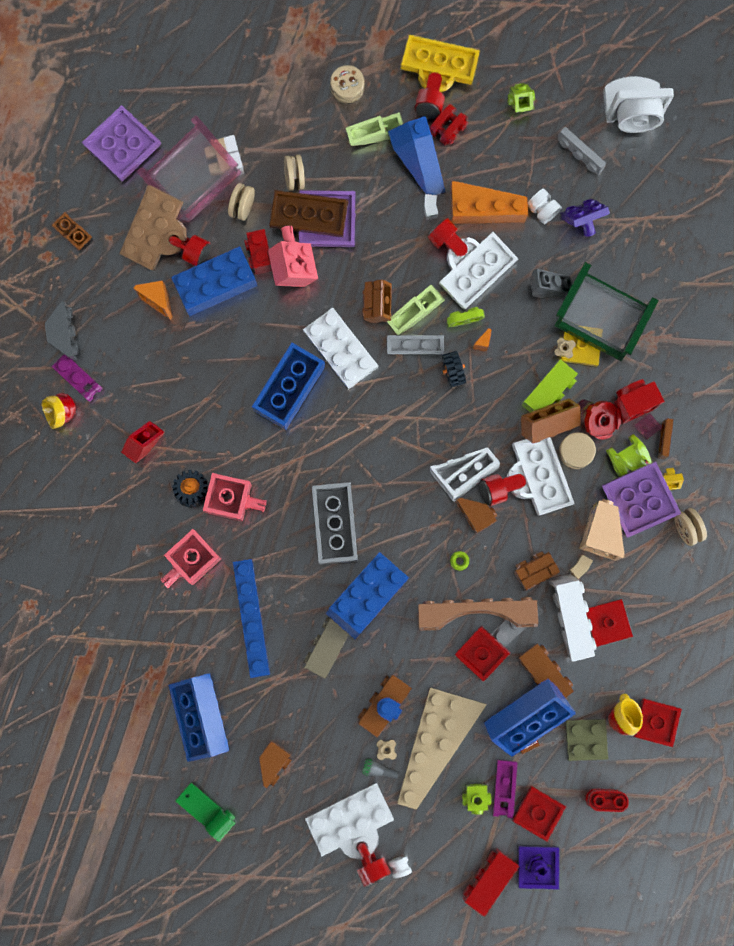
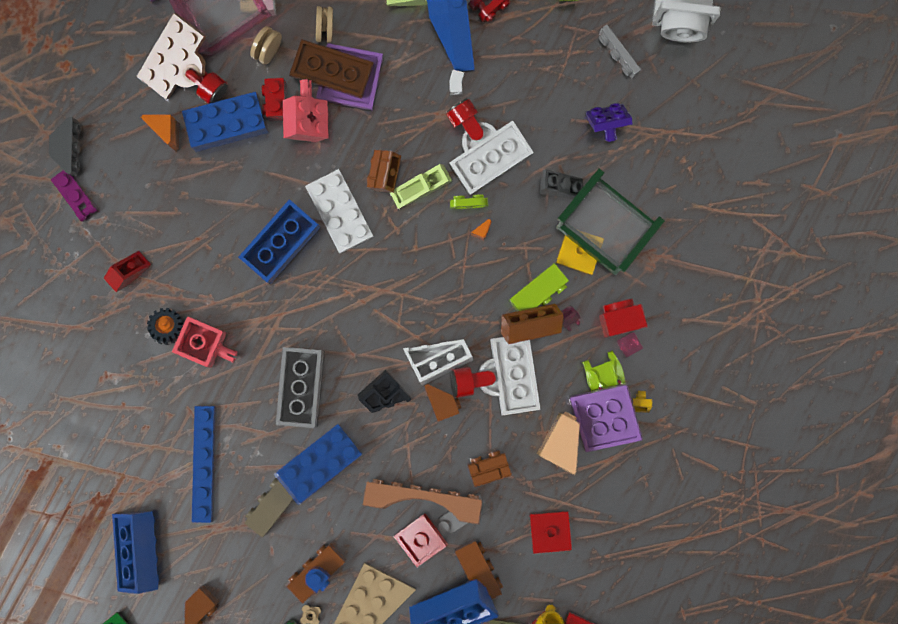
camera: 15 degrees right, 5 degrees up
yellow piece [41,393,76,429] -> none
dark orange slope [52,212,92,251] -> none
coral brick [160,529,221,588] -> none
light grey plate [387,335,444,354] -> none
black wheel [442,351,466,388] -> none
orange wedge [450,181,528,224] -> none
lime plate [450,551,469,571] -> none
white wheel [528,189,562,224] -> none
white wedge [548,574,596,662] -> none
tan plate [555,338,576,359] -> none
tan head [558,432,596,469] -> none
tan piece [568,555,593,579] -> none
red plate [585,401,621,440] -> none
dark orange tile [657,418,674,459] -> none
tan head [674,508,707,546] -> none
none -> black slope [357,370,412,413]

